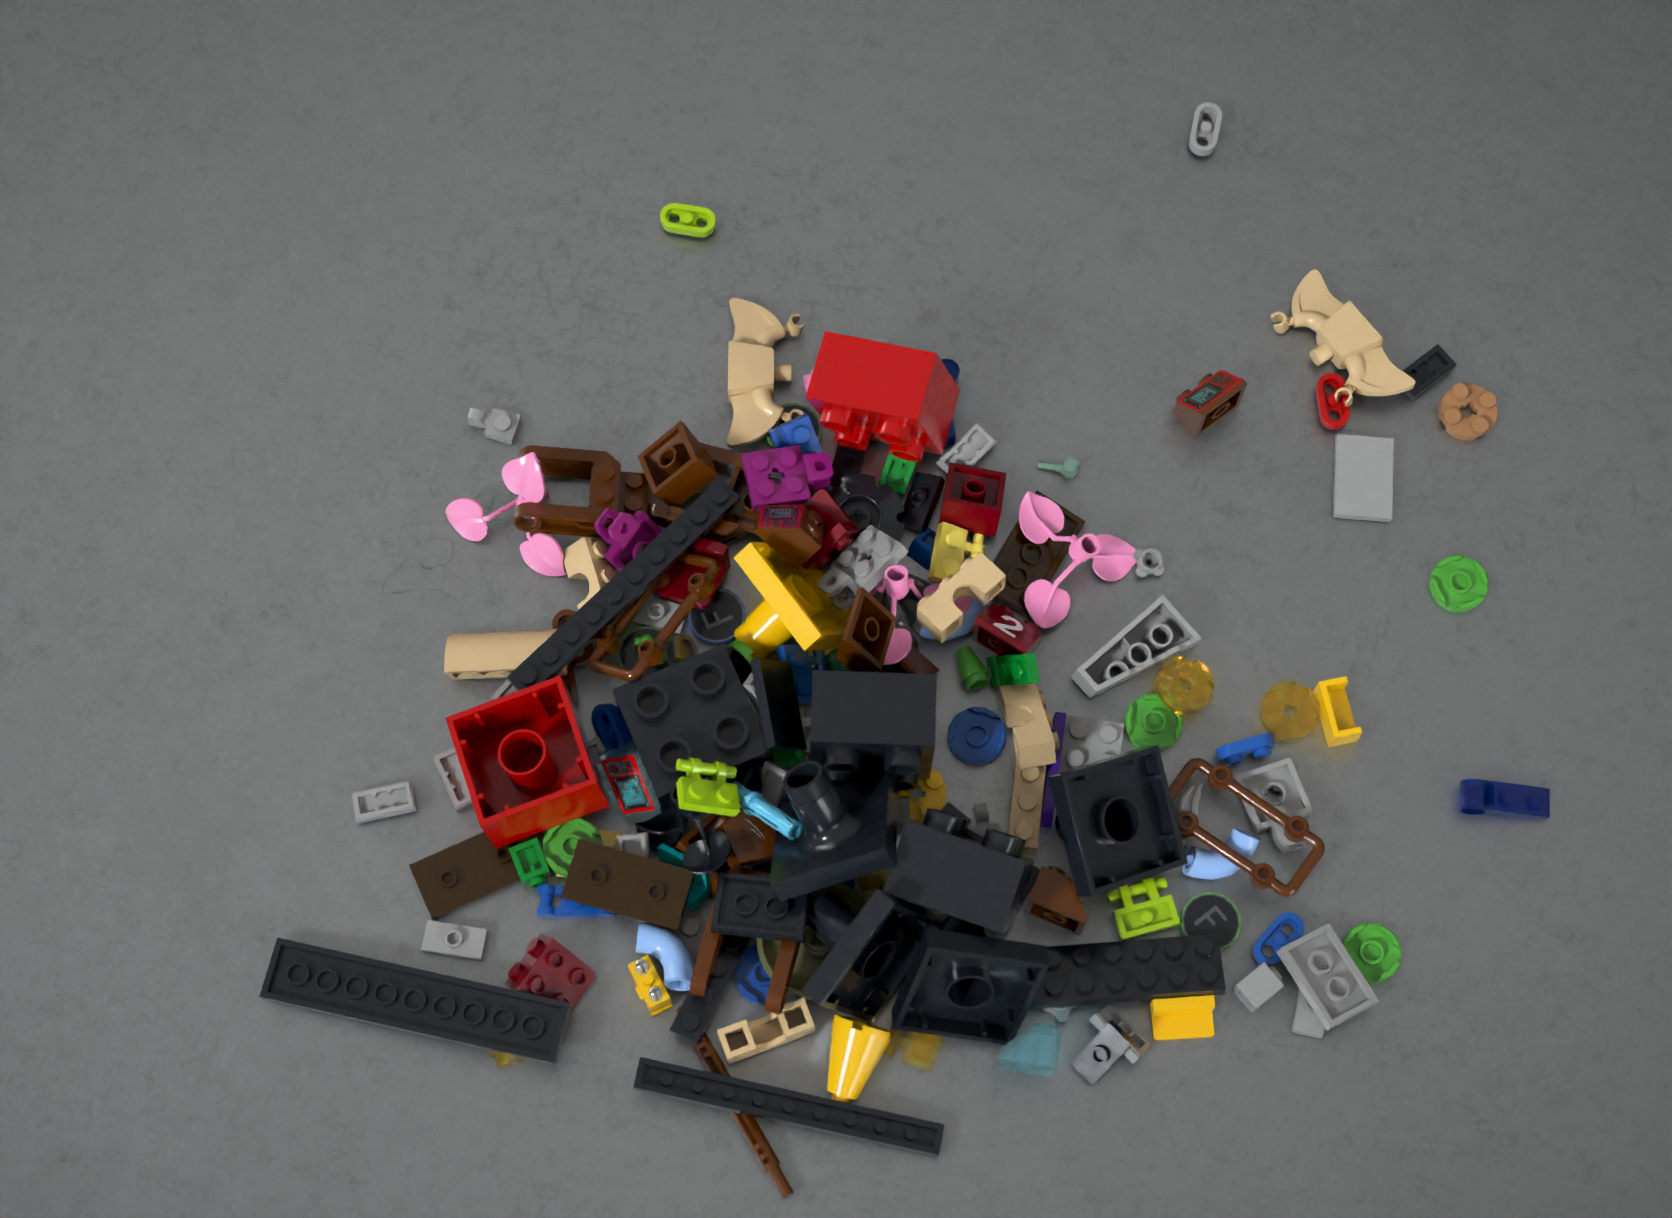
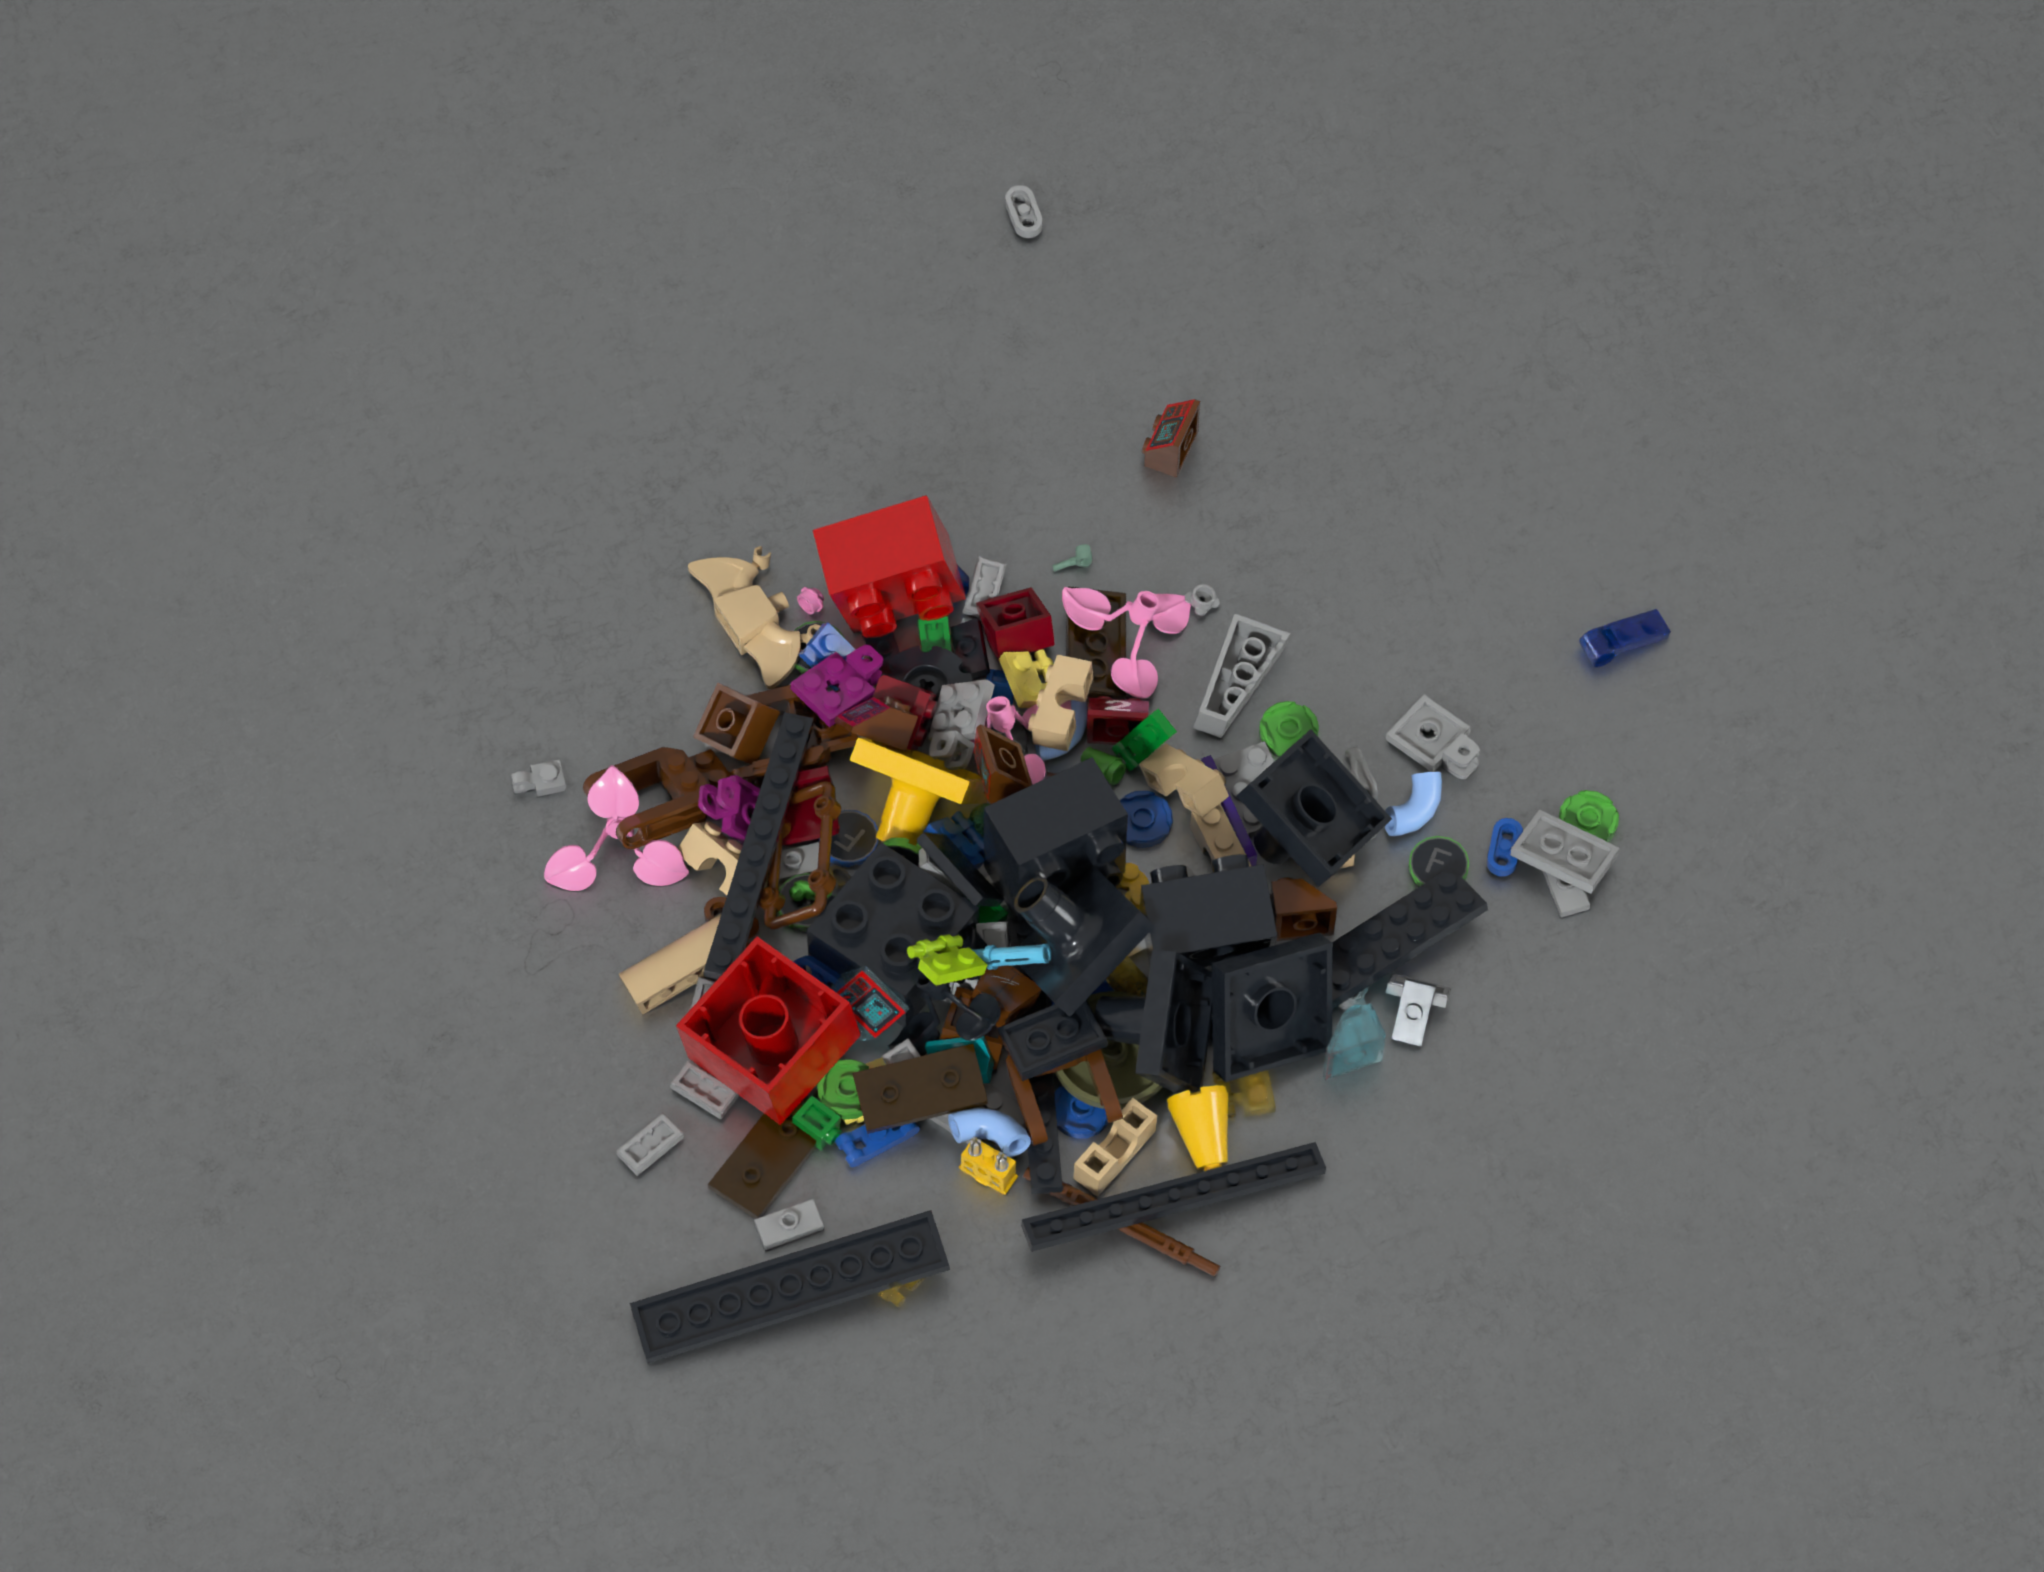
camera: 30 degrees left, 10 degrees down
dark red bracket [504,934,596,1012] -> none
lime plate [660,203,716,237] -> none
lime plate [1106,876,1181,941] -> none
yellow panel [1149,995,1215,1041] -> none
clear yellow plate [1153,656,1215,716] -> none
reddish brown bar [1169,758,1325,897] -> none
blue plate [1215,733,1276,767] -> none
light grey brick [1232,962,1284,1014] -> none
clear yellow plate [1259,681,1320,741] -> none
tan torso [1271,269,1415,407] -> none
yellow panel [1313,676,1363,747] -> none
red plate [1315,373,1350,430] -> none
light grey tile [1332,434,1394,522] -> none
black plate [1403,344,1457,401] -> none
bright green tile [1429,554,1489,613] -> none
medium nougat plate [1438,383,1498,441] -> none

